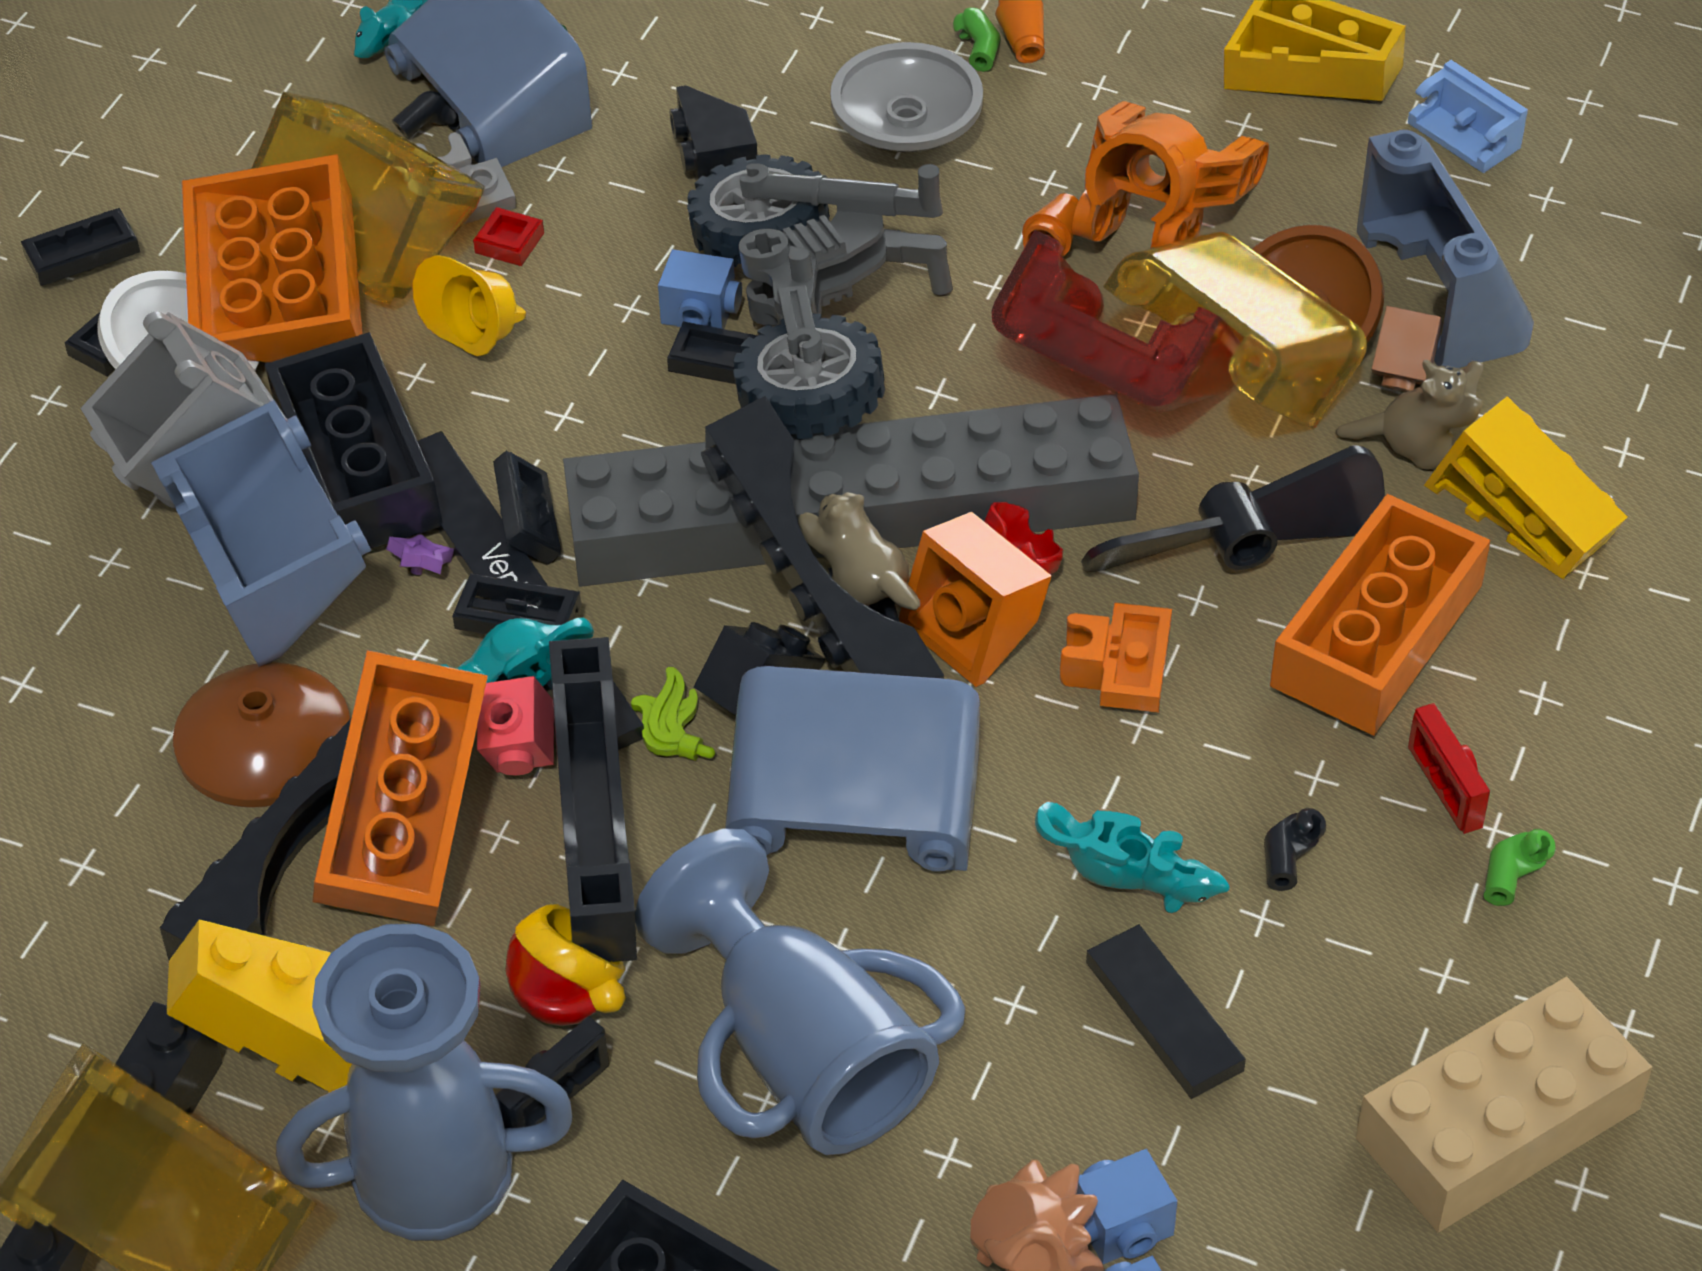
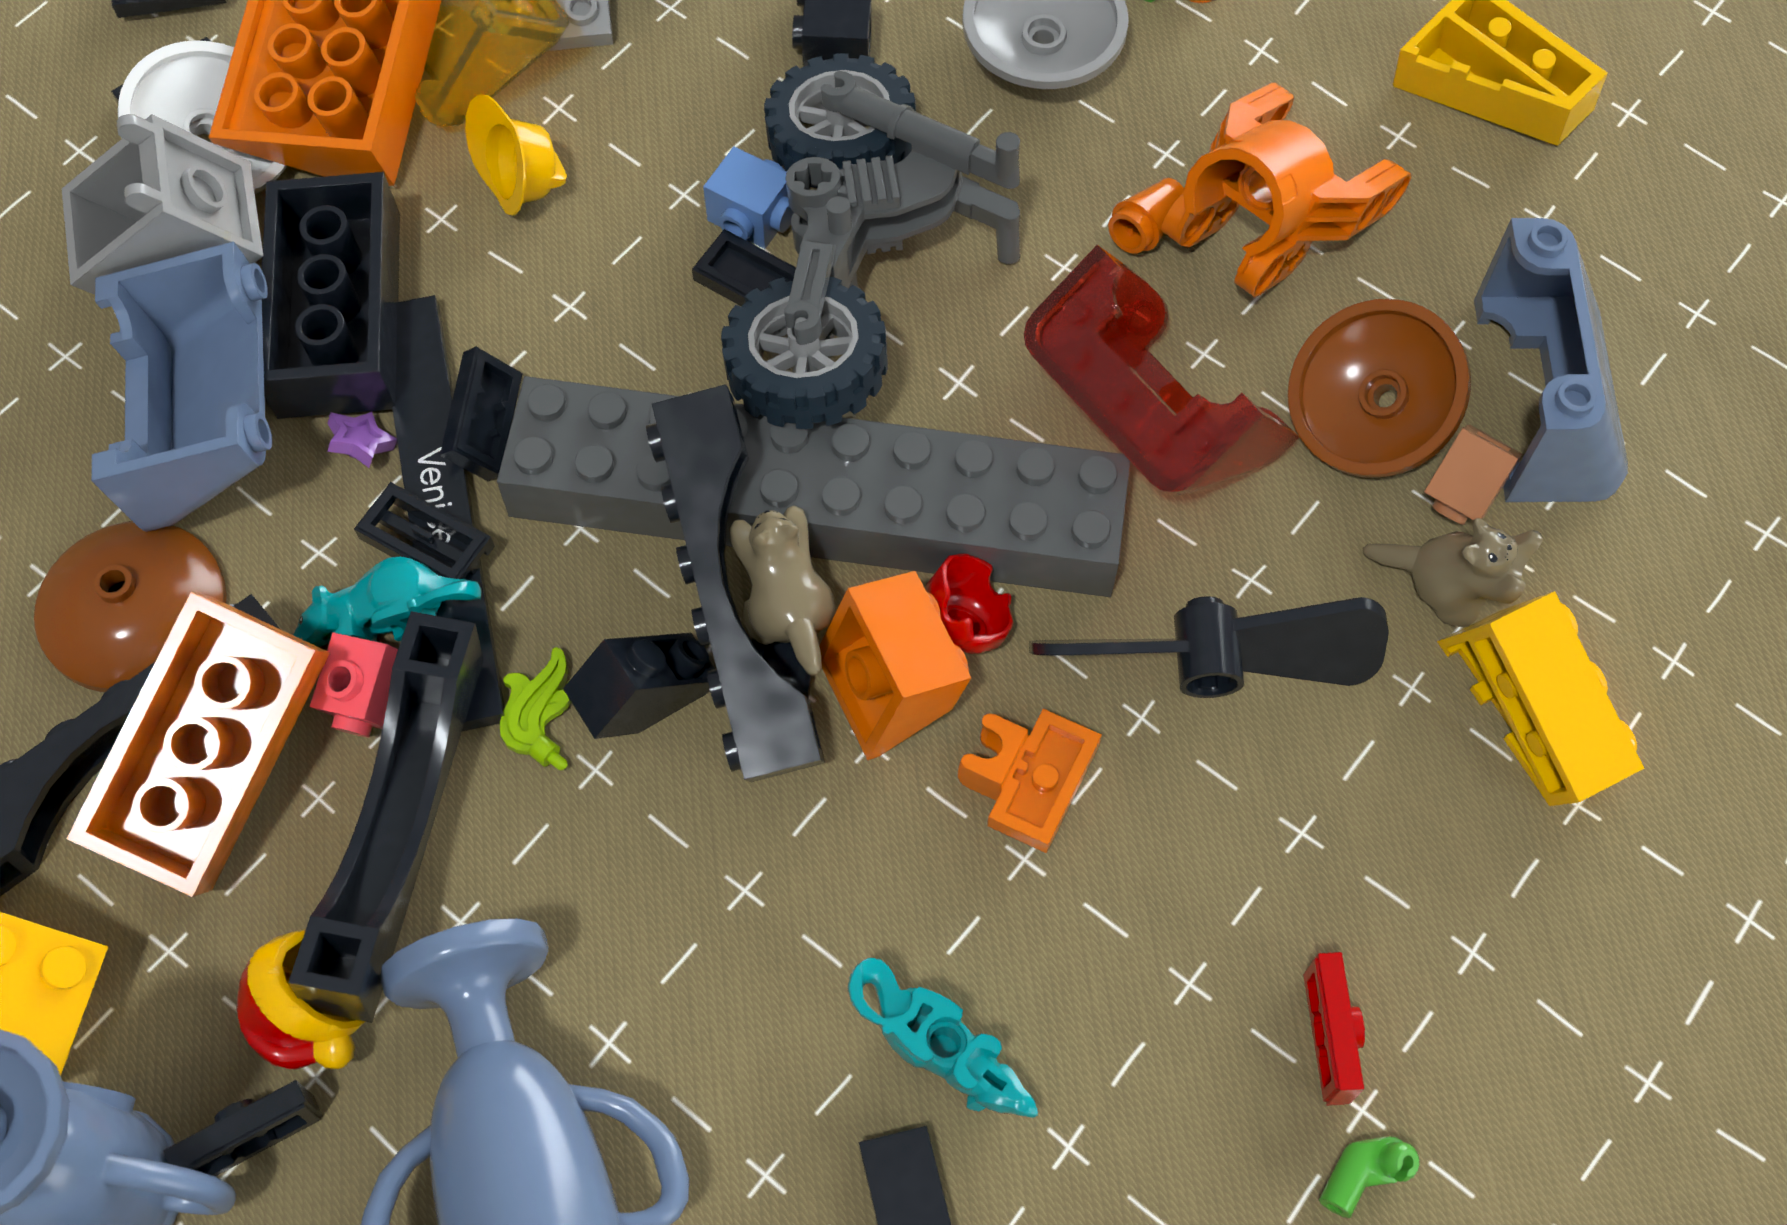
camera: 15 degrees right, 15 degrees up
red tile [473,207,544,267] -> none
sand blue windscreen [725,666,980,871] -> none
clear yellow windscreen [1103,232,1367,430] -> none
black arm [1264,808,1327,891] -> none
orange brick [1270,494,1491,736] -> none
light blue hinge [1408,60,1528,173] -> none

